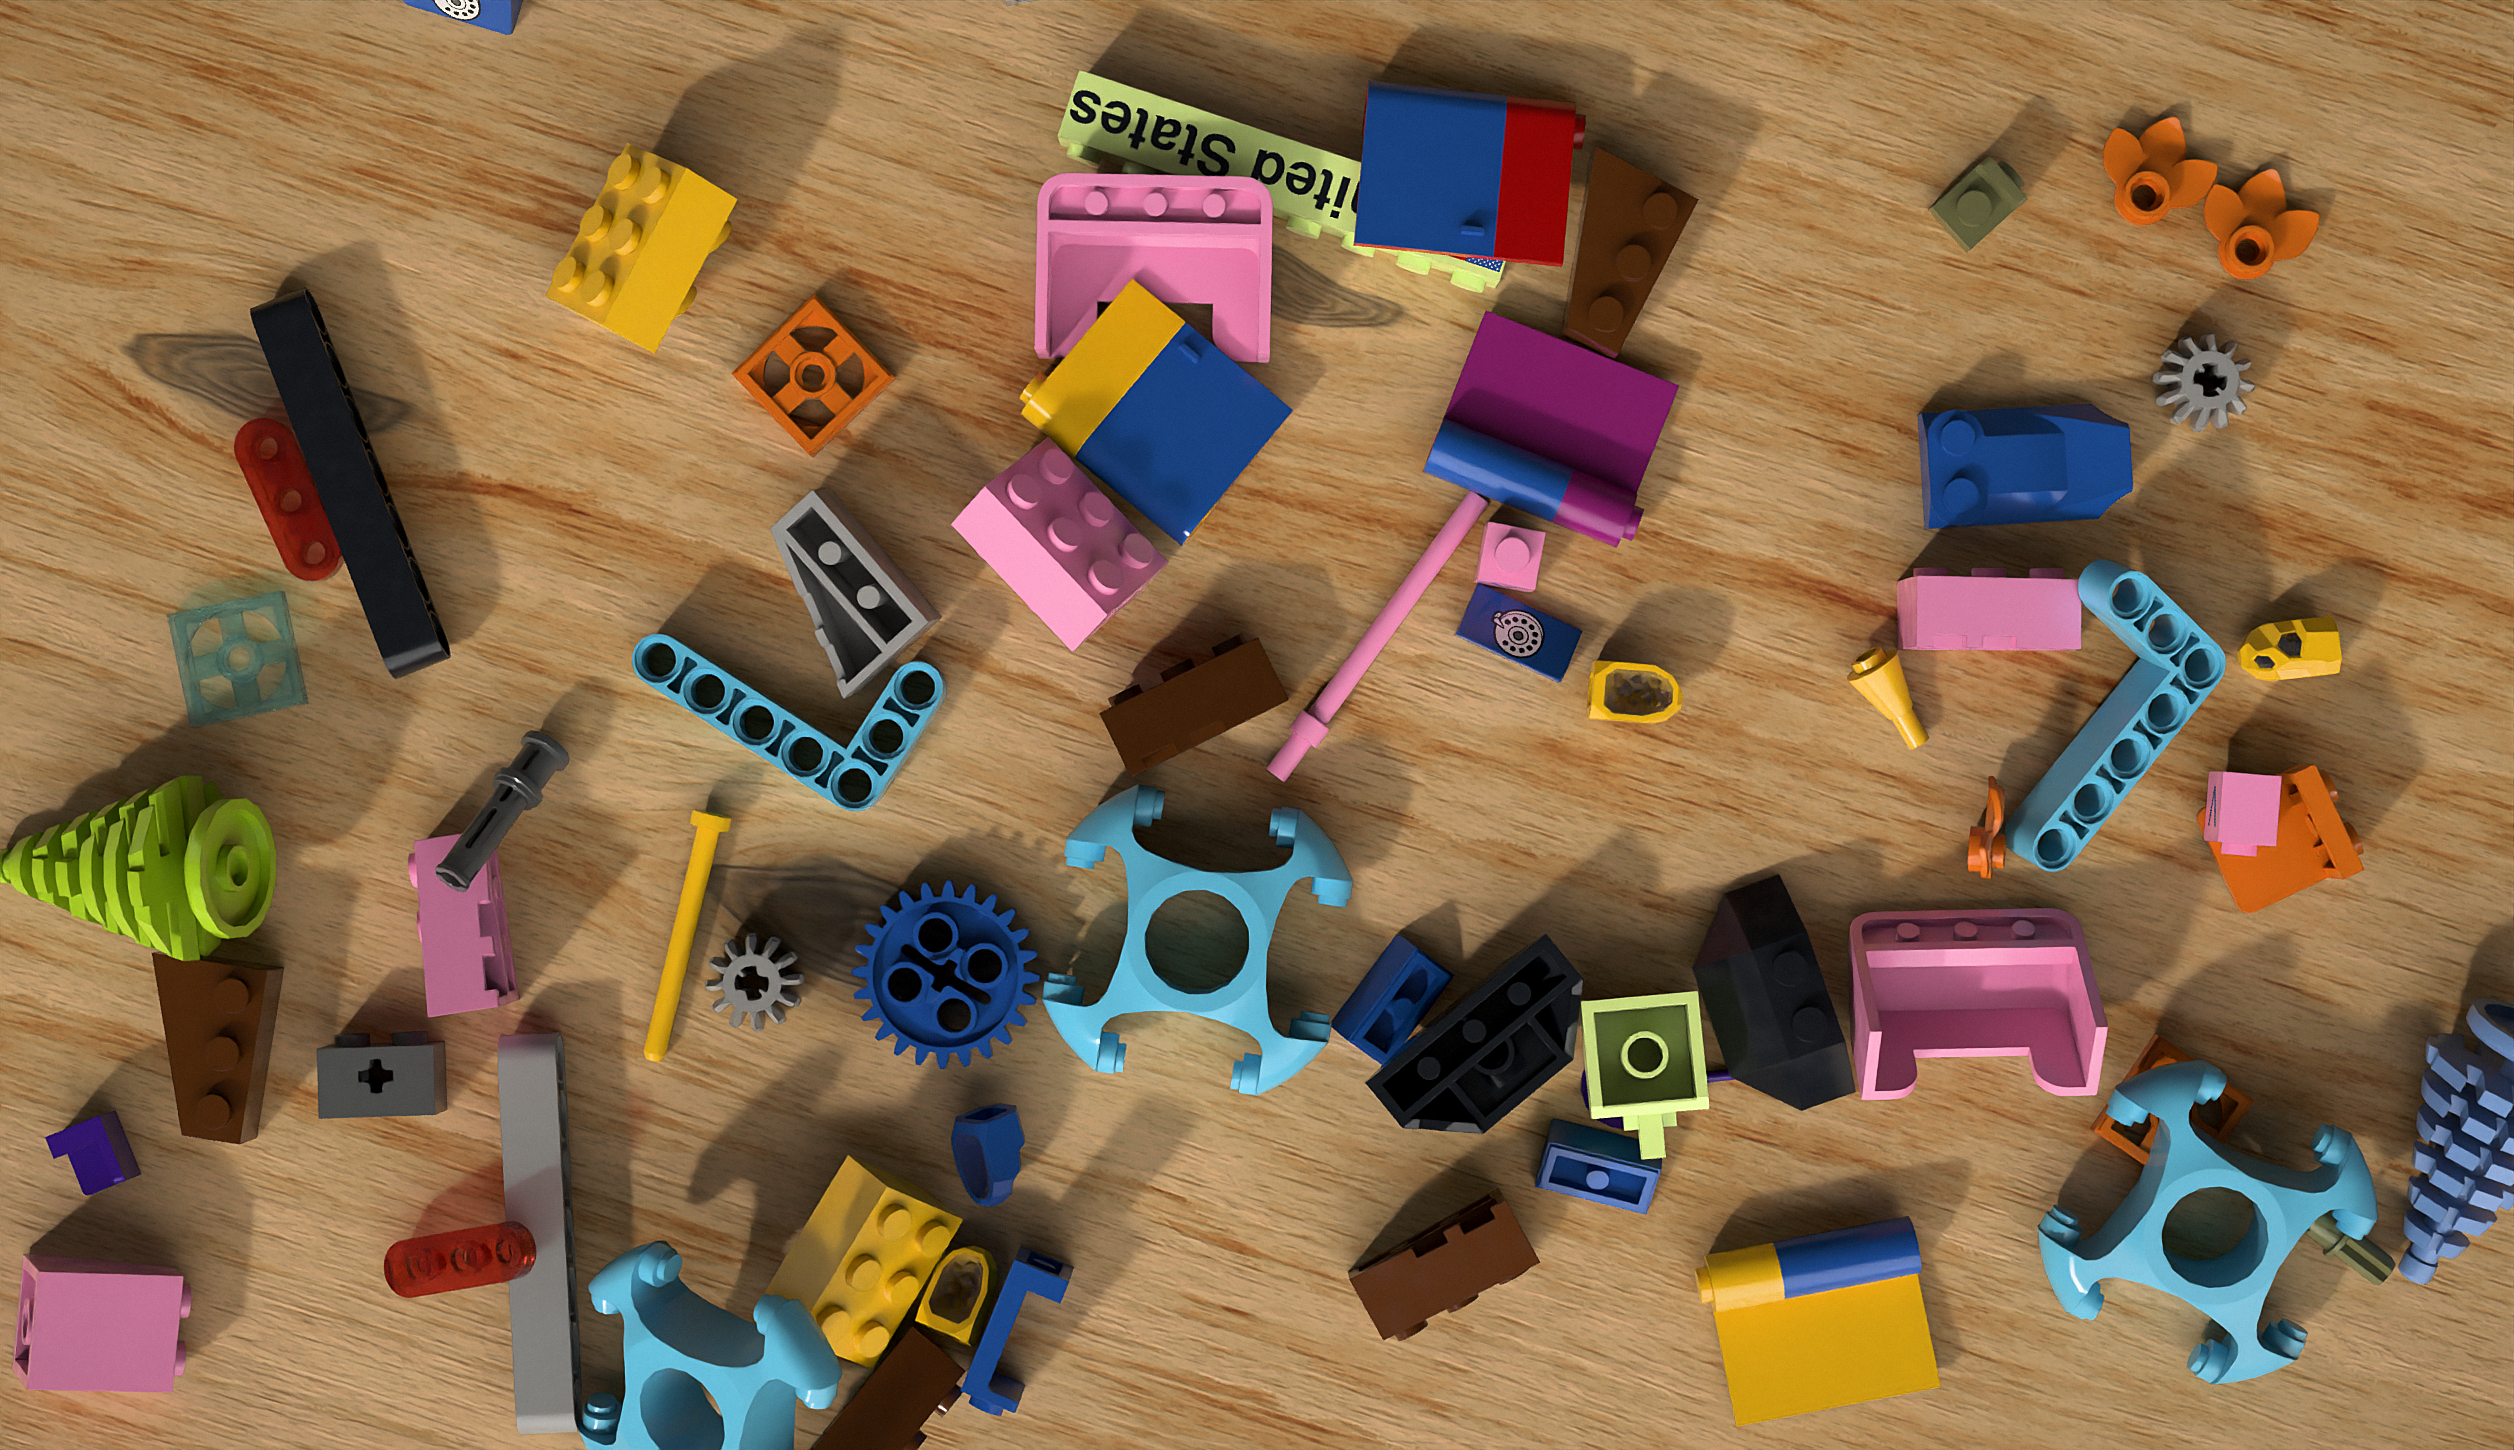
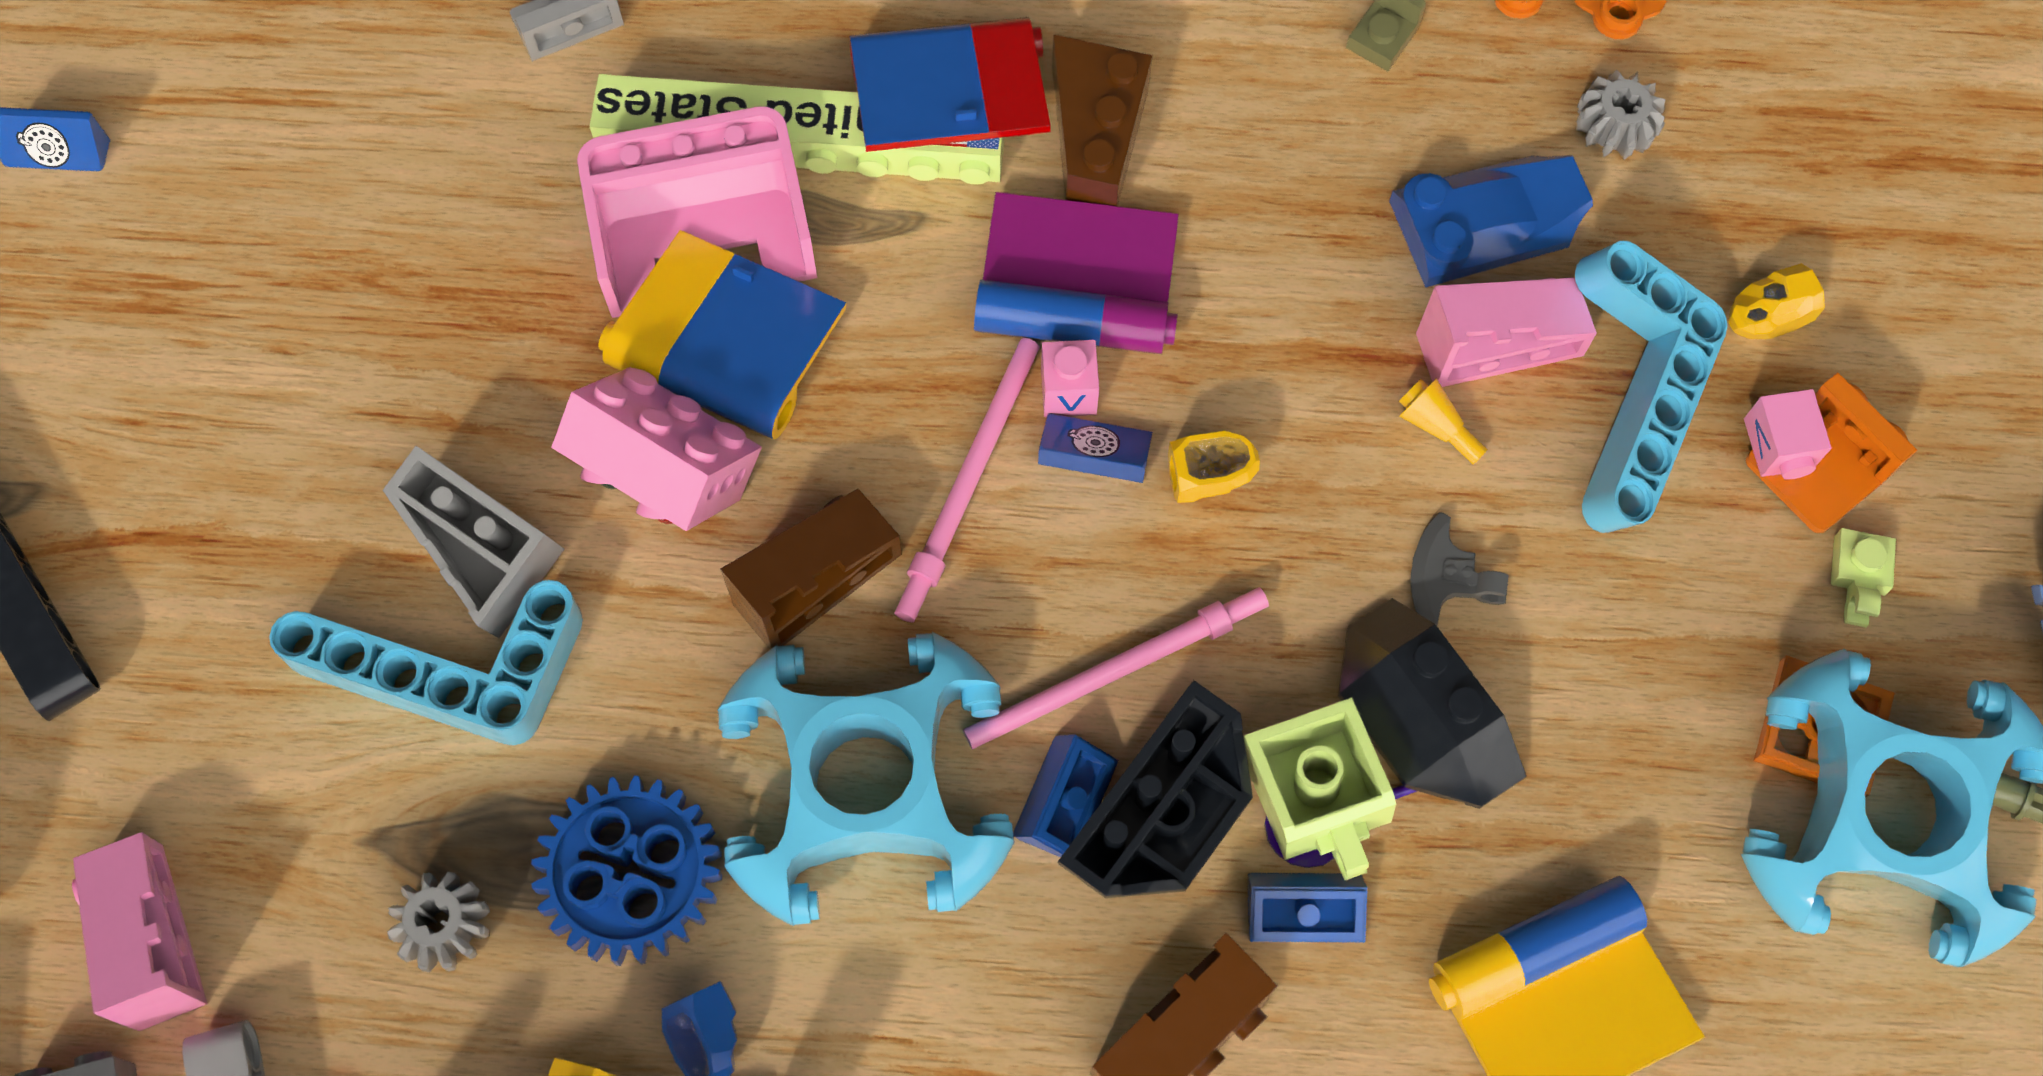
camera: 10 degrees left, 20 degrees down
dark grey pin [435,730,570,892] -> none
yellow piece [545,143,738,354] -> none
yellow bar [643,809,732,1062] -> none
orange piece [731,294,896,458] -> none
bright pink windscreen [1848,908,2108,1100] -> none
orange plate [1968,776,2006,880] -> none
none -> bright pink bar [963,587,1269,750]
none -> dark grey piece [1410,513,1509,626]
none -> yellowish green plate [1831,528,1896,627]

